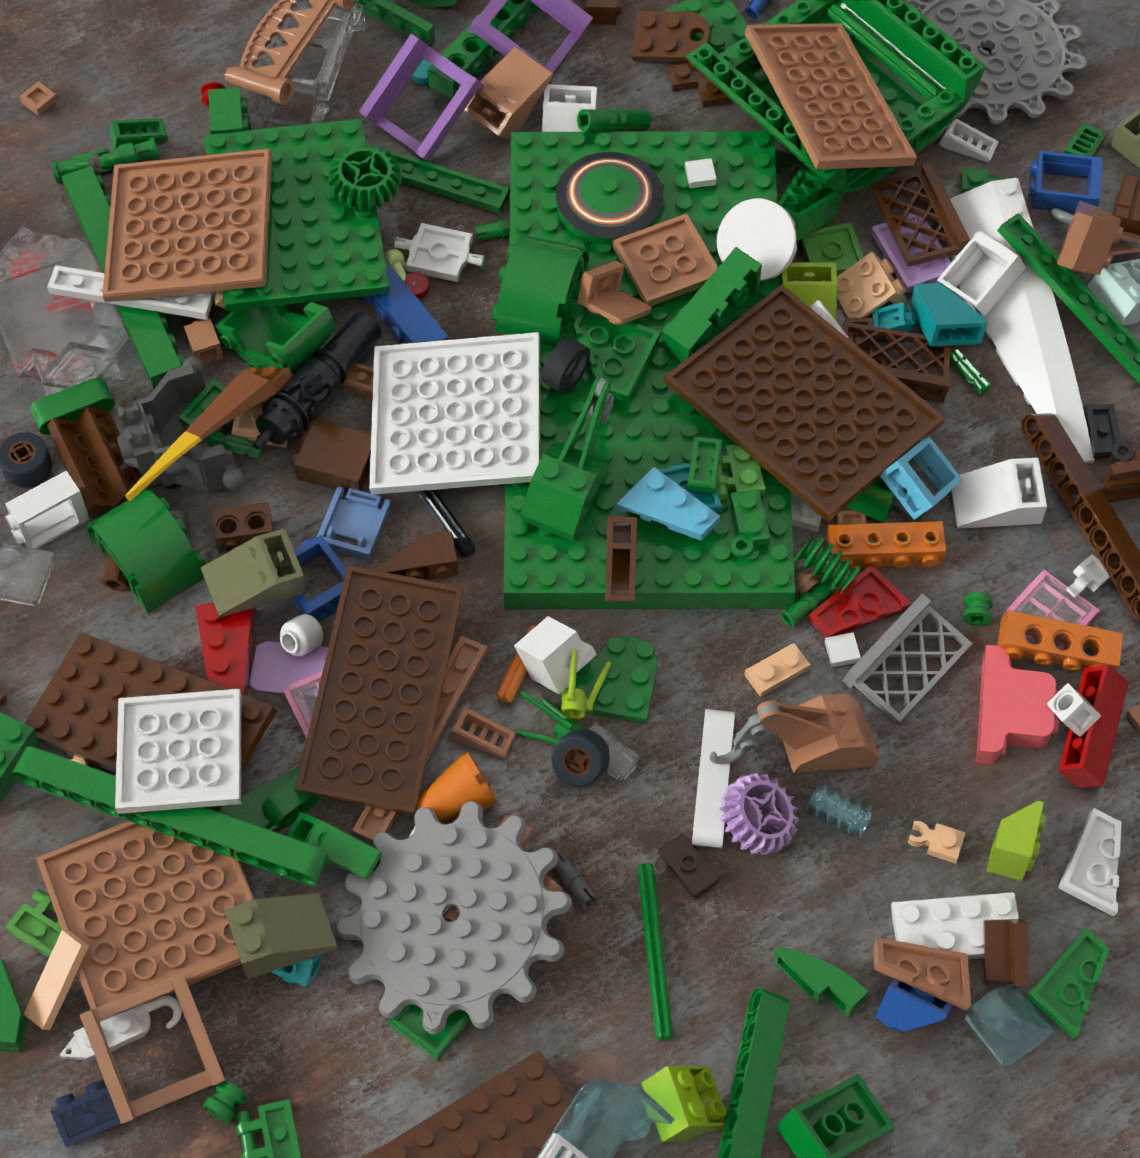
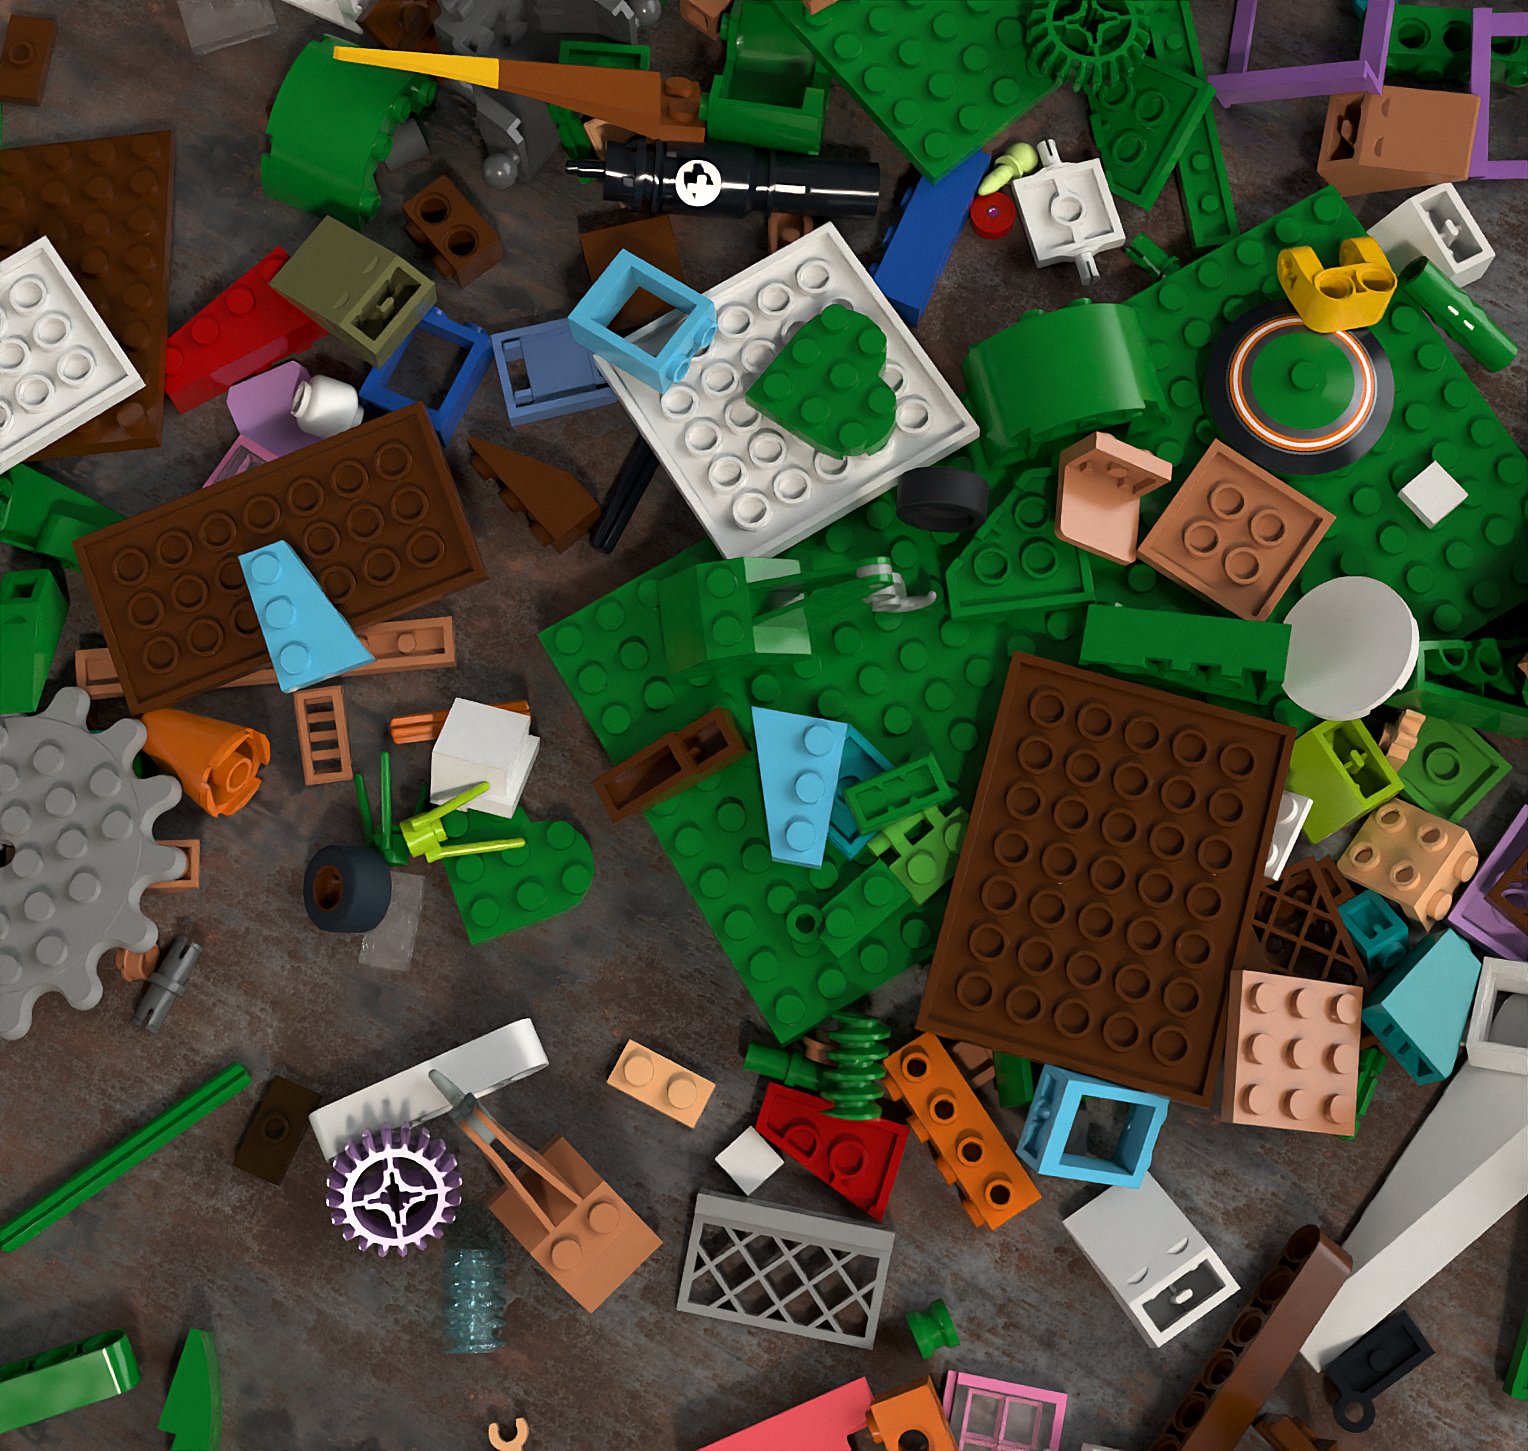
camera: 60 degrees right, 15 degrees up
none -> medium azure wing [238,540,377,694]
none -> medium azure window [567,248,718,395]
none -> green plate [745,304,897,460]
none -> green plate [1082,42,1217,212]
none -> nougat plate [1220,970,1363,1136]
none -> yellow piece [1277,235,1398,333]
none -> light nougat plate [1377,709,1426,773]

